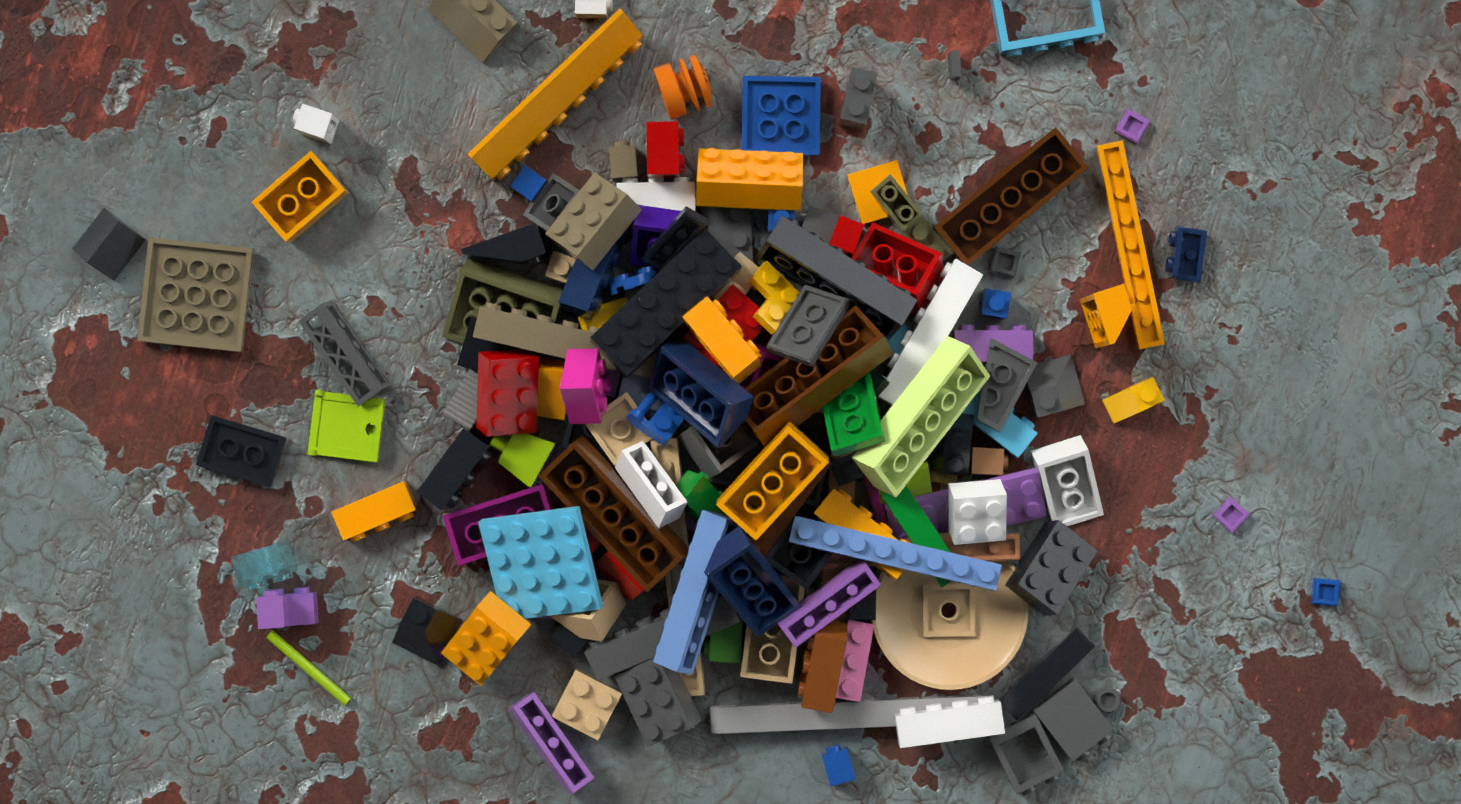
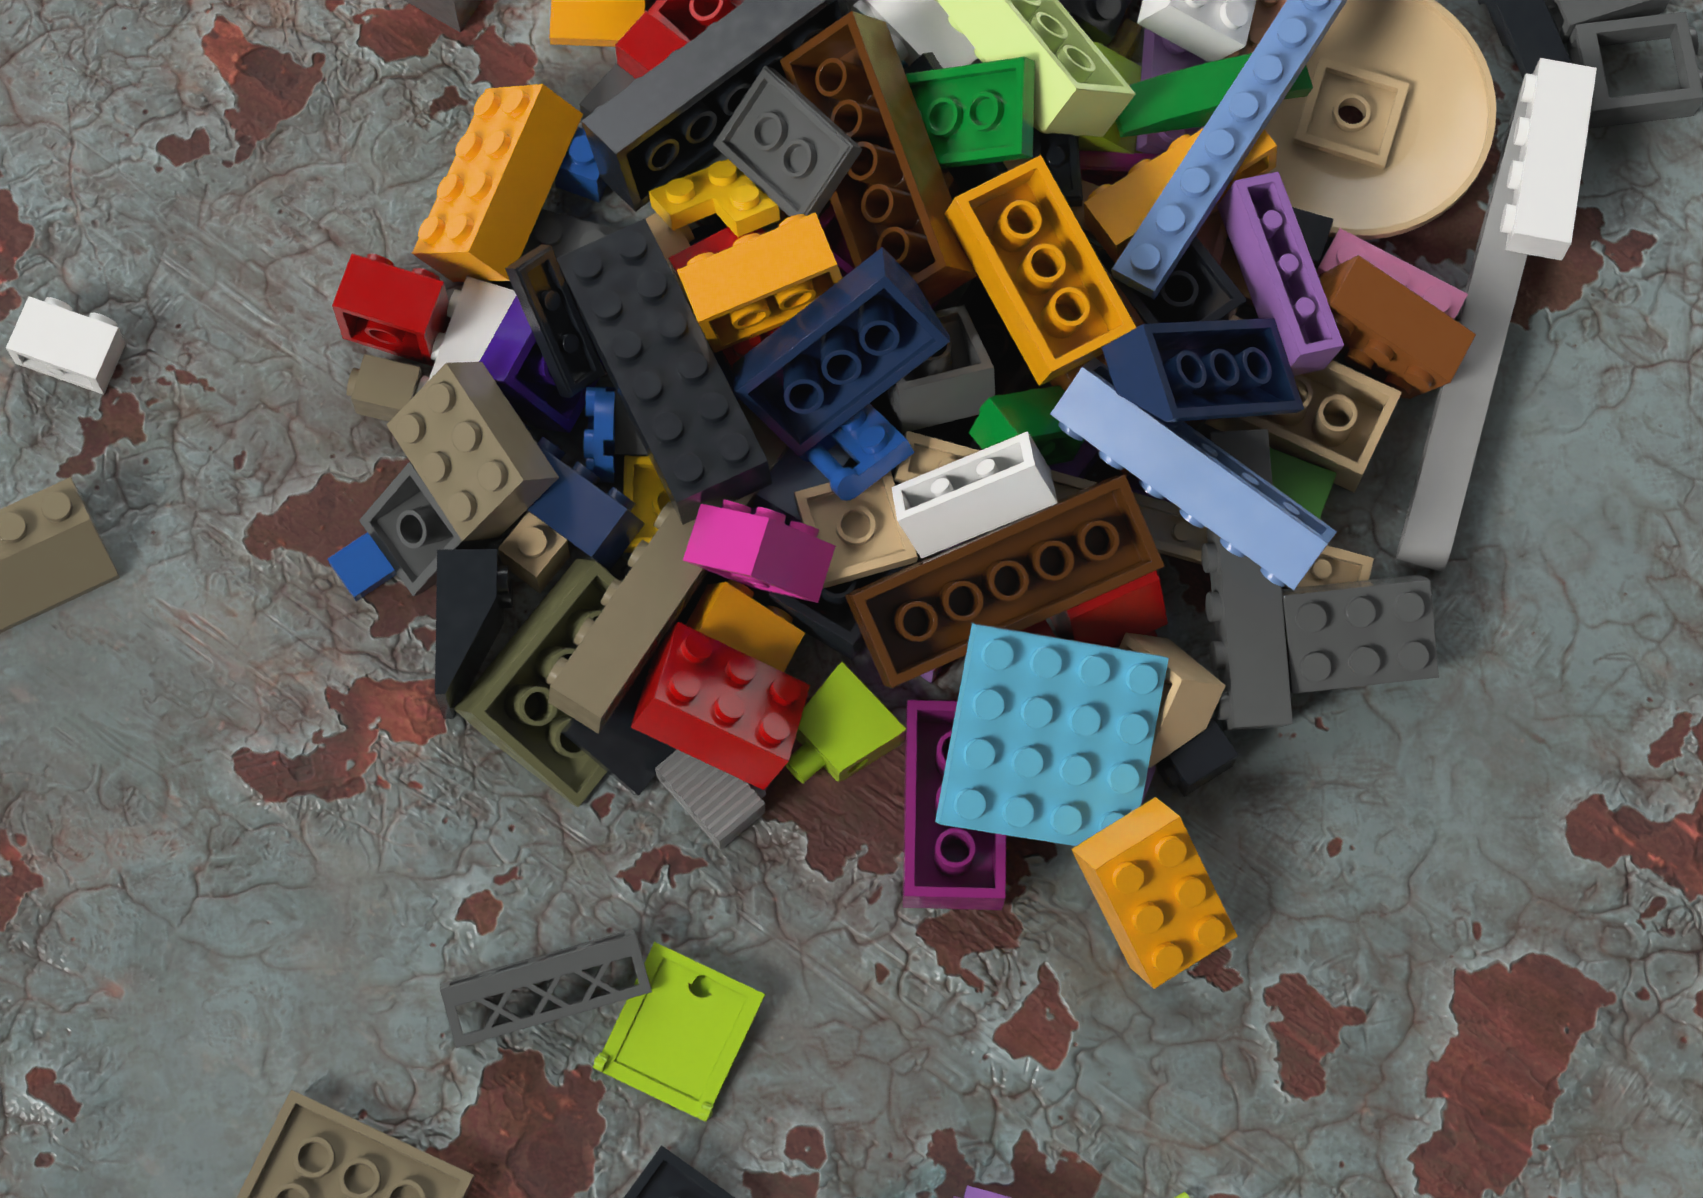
camera: 70 degrees left, 15 degrees down
light orange brick [252,151,349,244] -> none
white brick [292,104,339,144] -> none
light orange brick [331,481,419,543] -> none
black slope [392,596,463,666] -> none
black brick [416,428,493,511] -> none
light orange slope [468,9,643,182] -> none
medium lavender brick [508,692,594,794] -> none
tan brick [551,667,622,740] -> none
orange wheel [653,54,713,120] -> none
blue plate [741,76,821,156] -> none
blue brick [821,744,856,786] -> none

